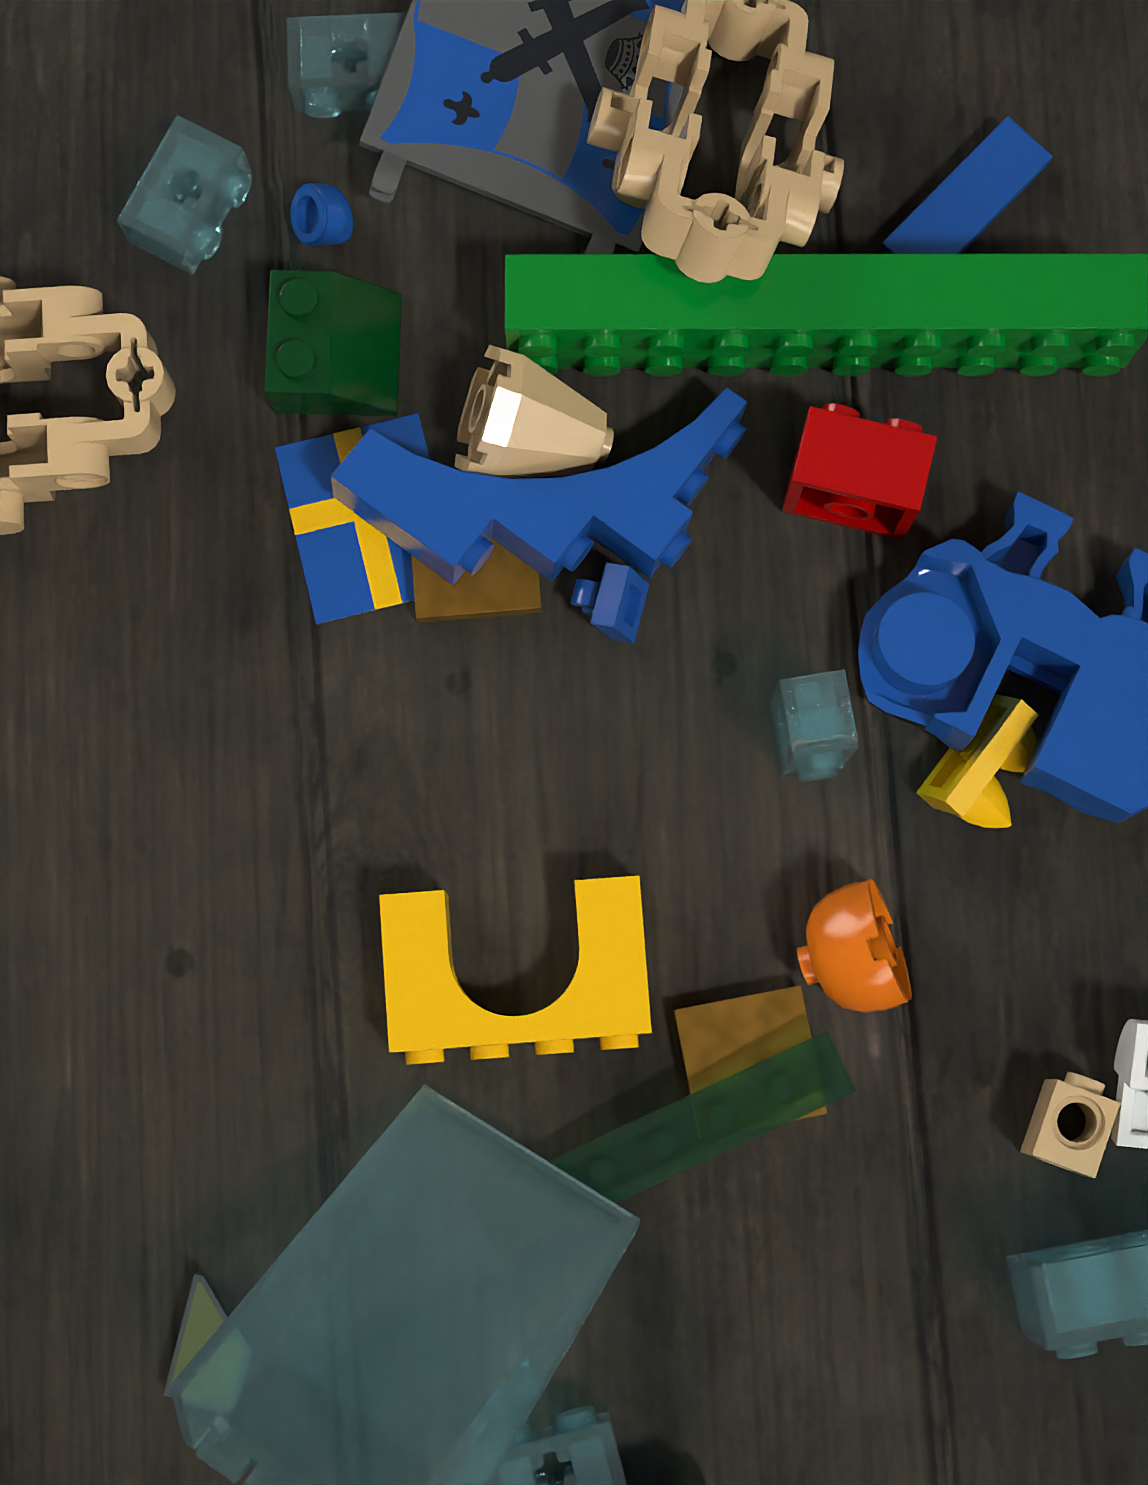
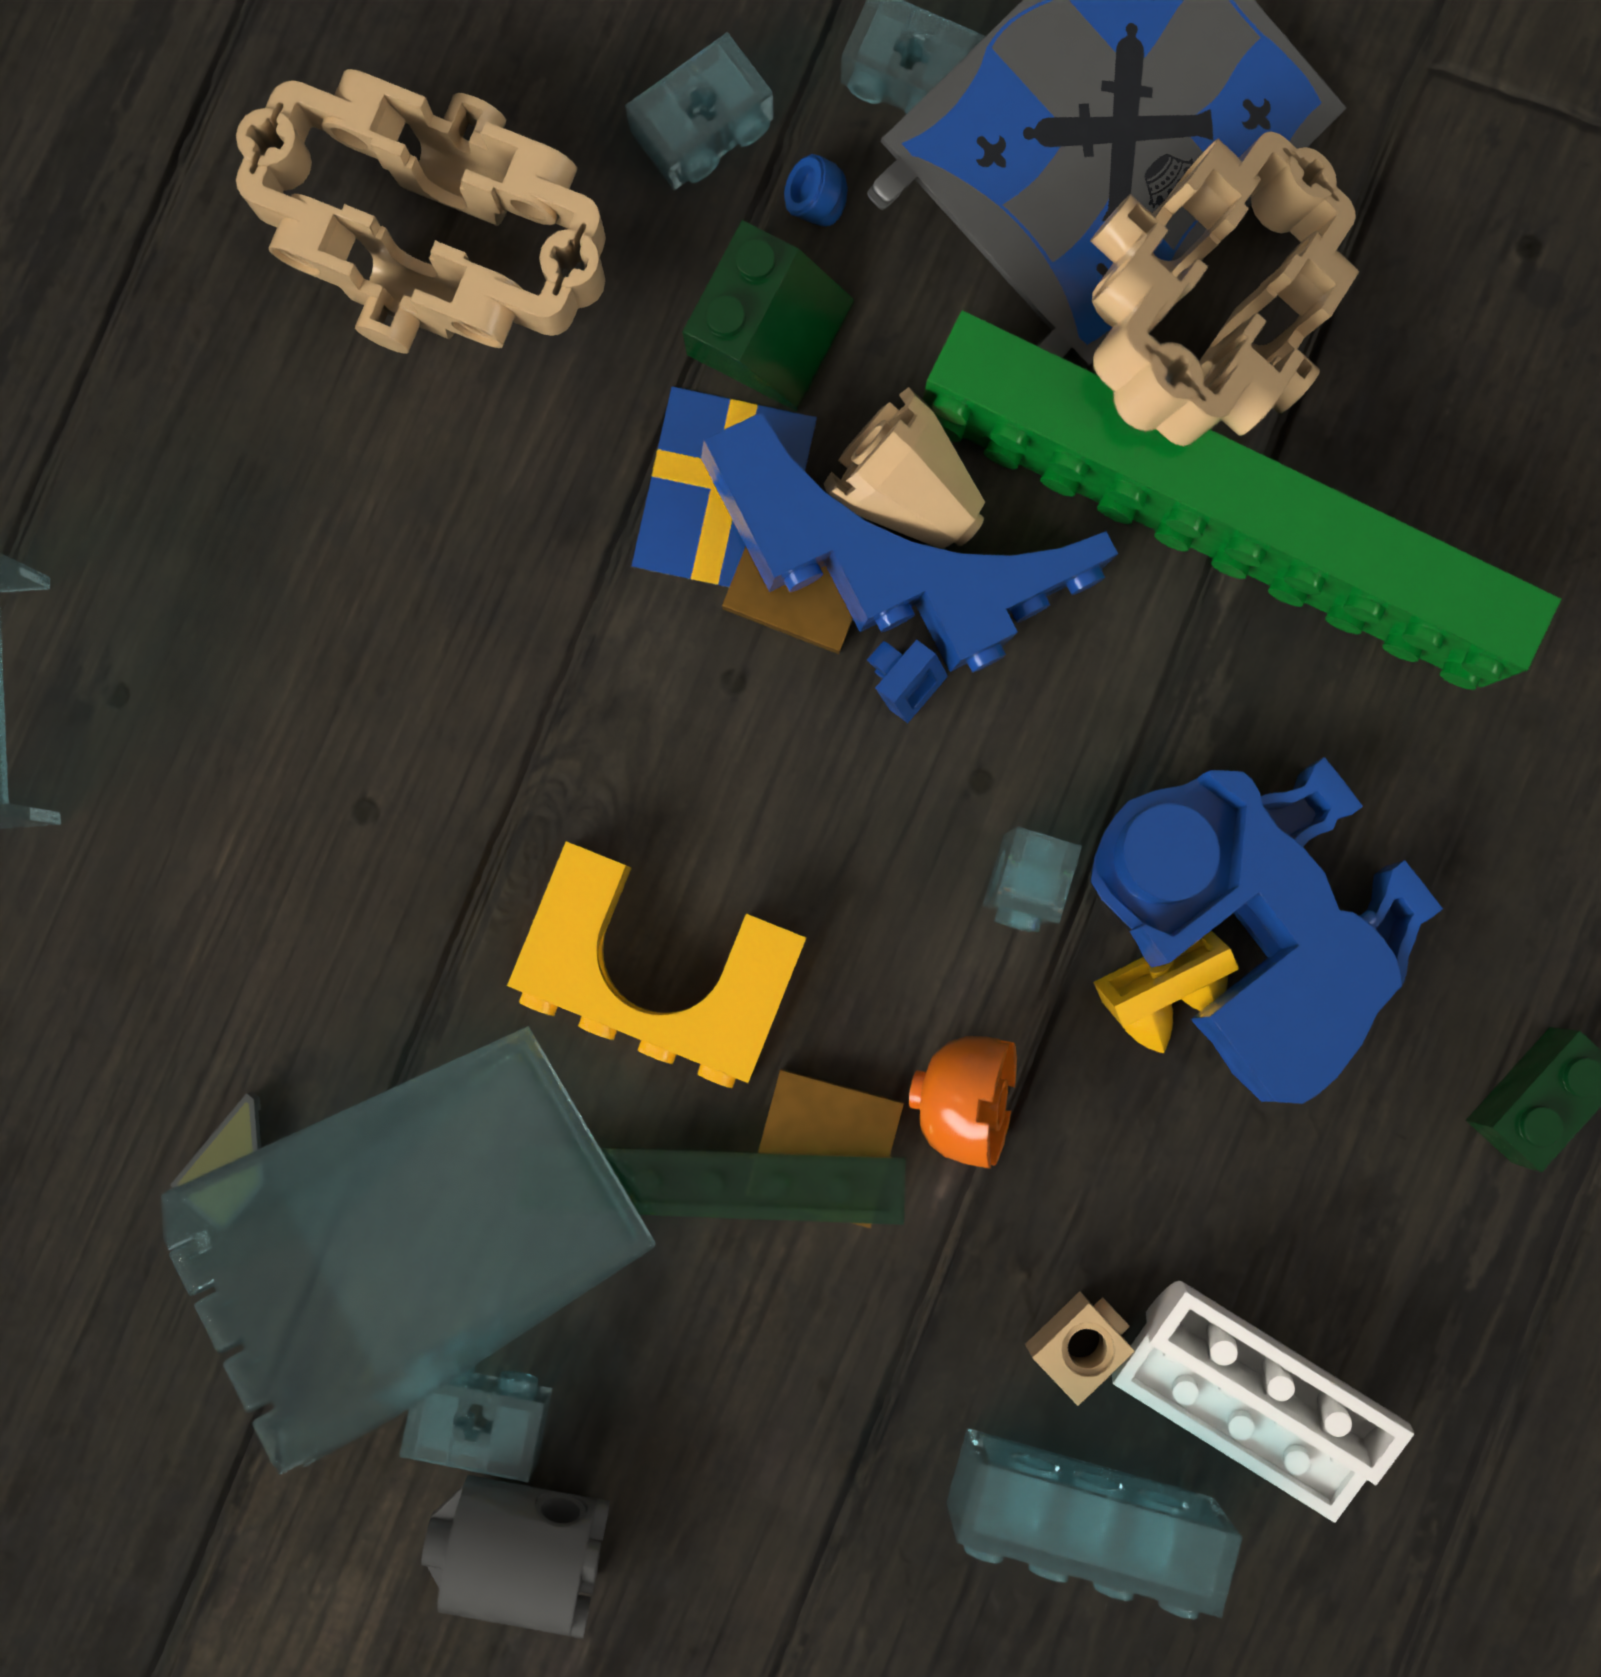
camera: 25 degrees right, 5 degrees up
red brick [781,403,938,541] -> none
blue tile [880,116,1053,254] -> none

